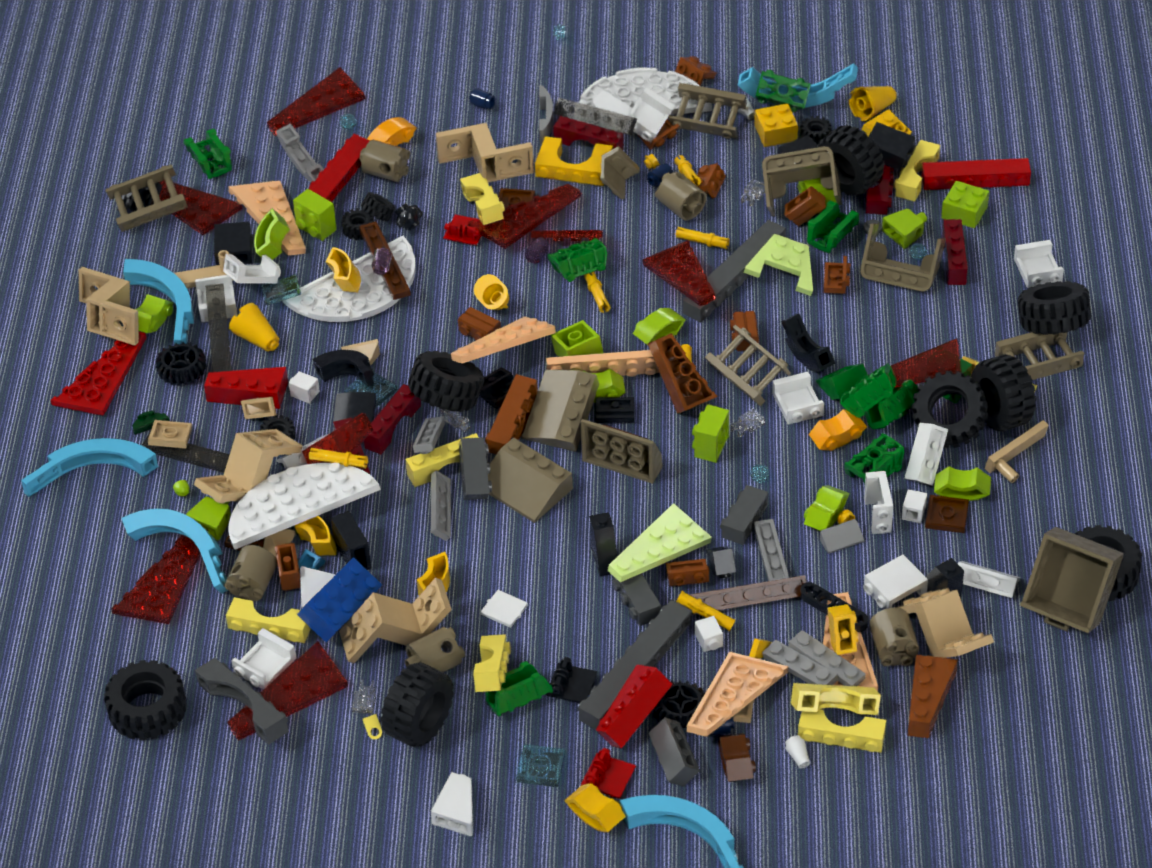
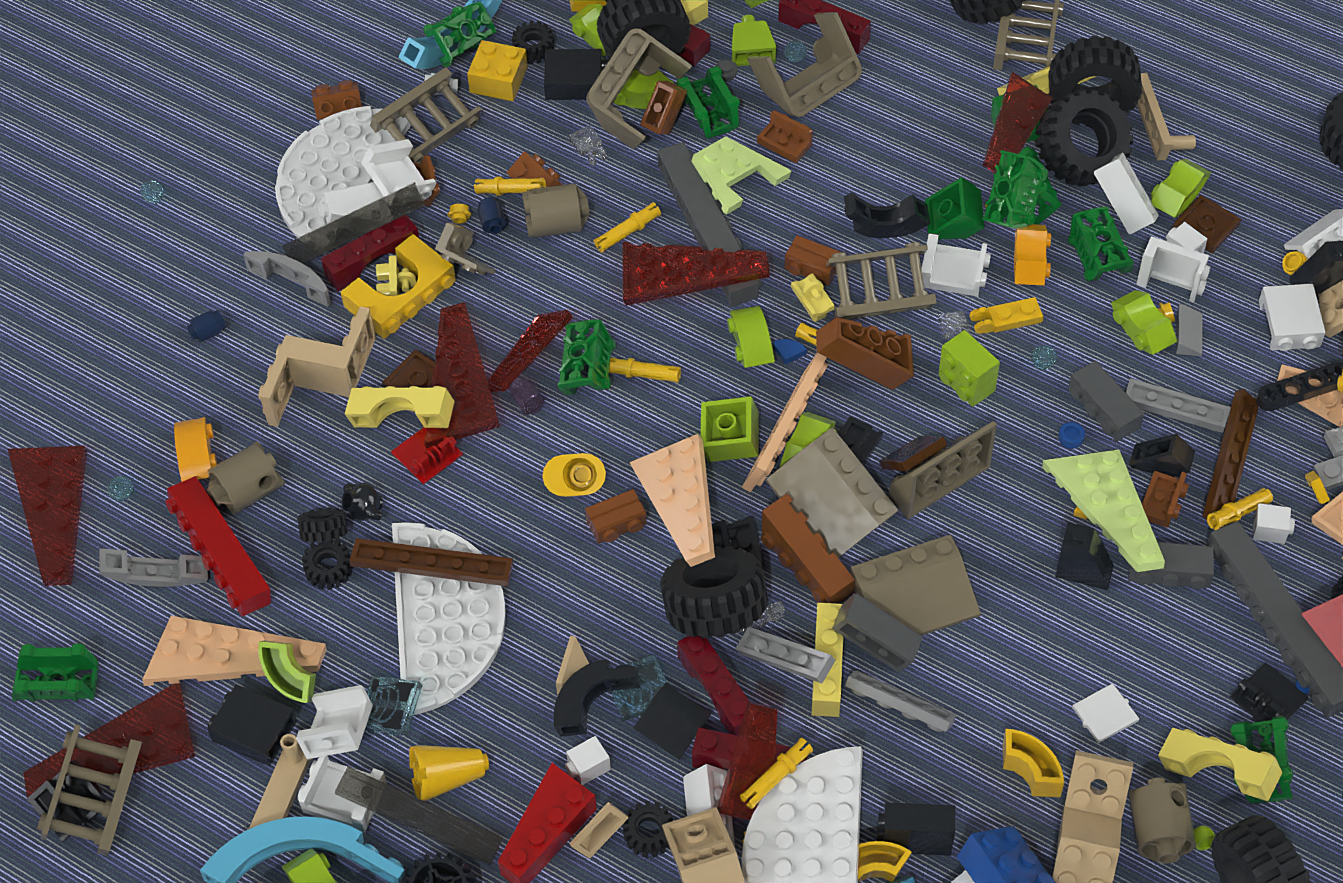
camera: 60 degrees left, 10 degrees up
lime brick [293,189,337,241] -> none
yellow brick [326,247,361,293] -> none
clear purple brick [371,248,392,275] -> none
none -> light yellow hips [376,256,416,296]
none -> light yellow hips [791,274,835,321]
none -> yellow hinge [969,297,1043,334]
none -> blue tile [1058,422,1085,449]

